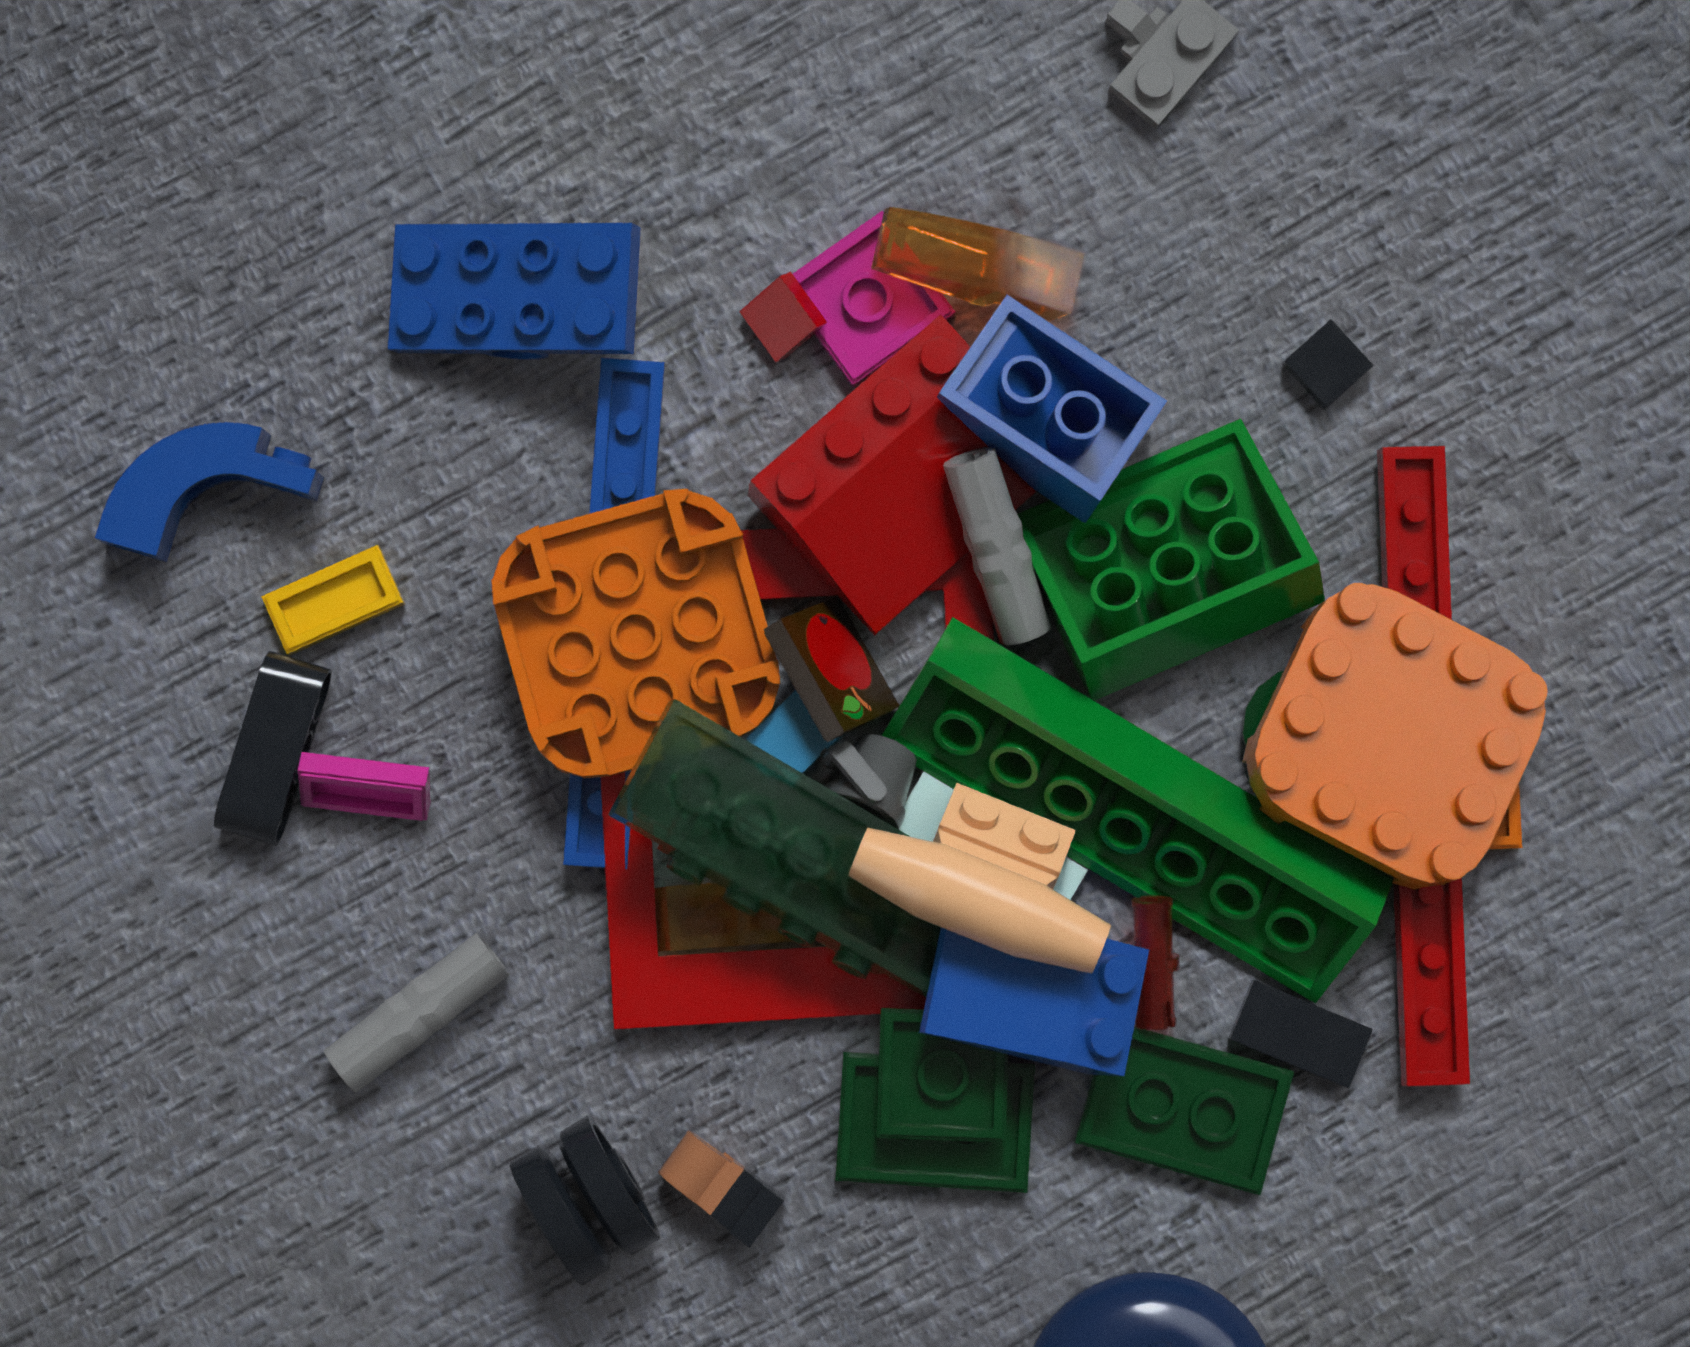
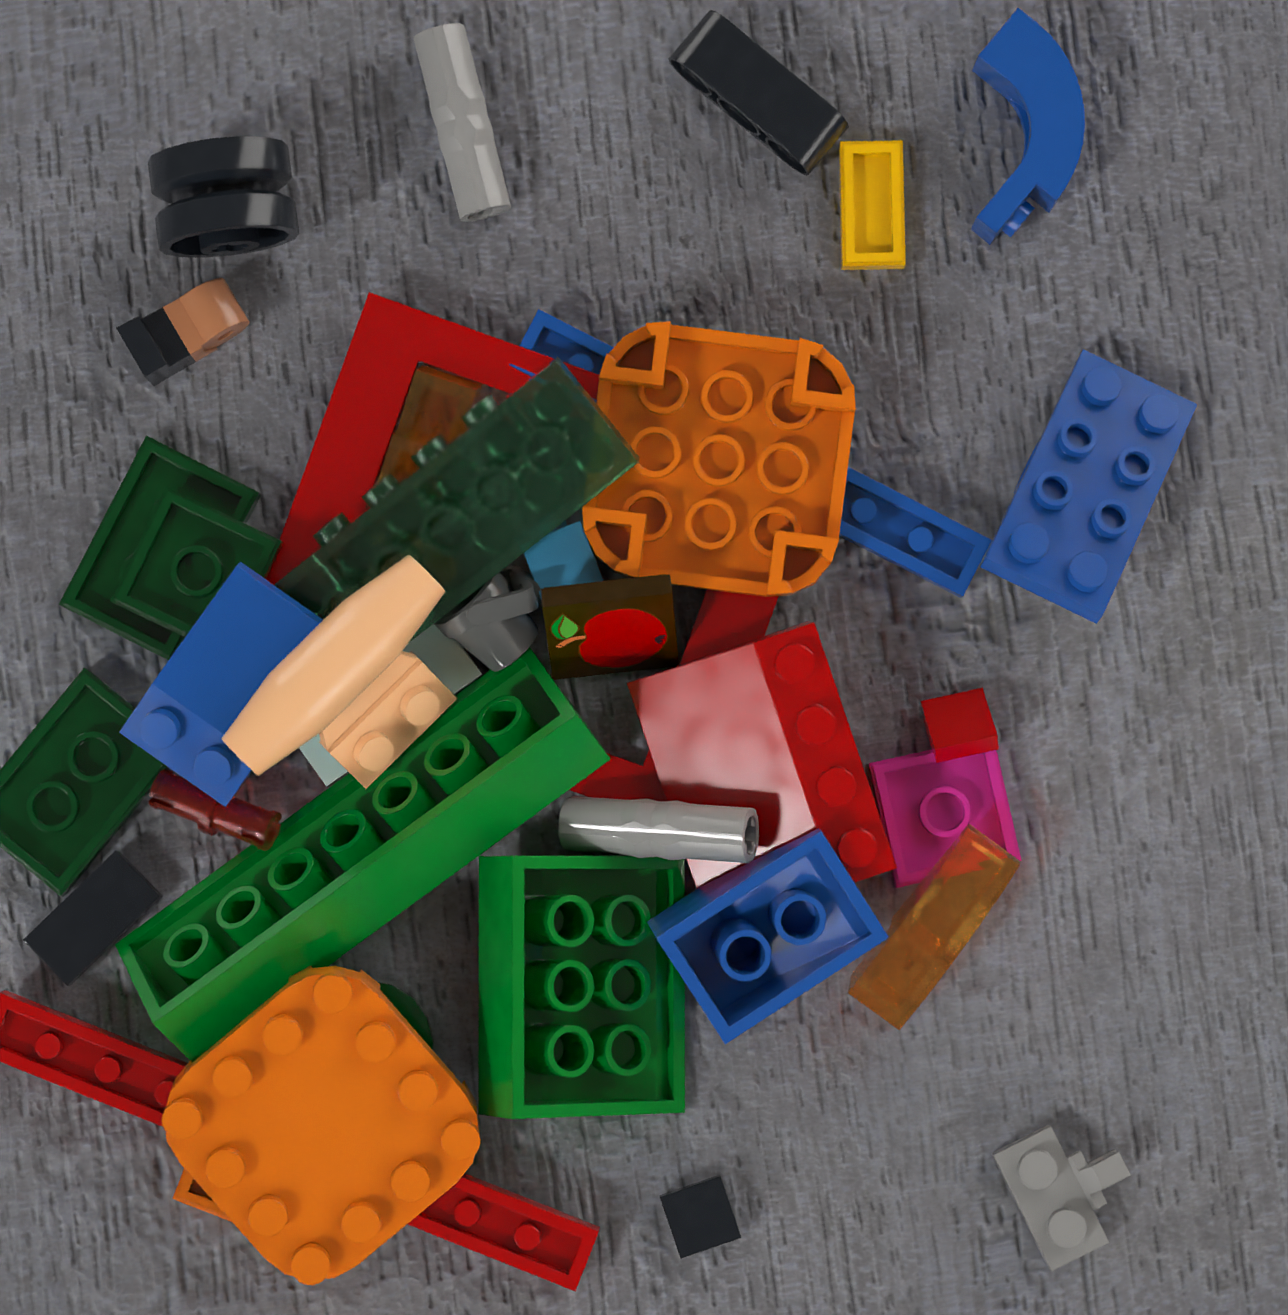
camera: 115 degrees right, 0 degrees up
dark pink tile [298,752,431,821] -> none

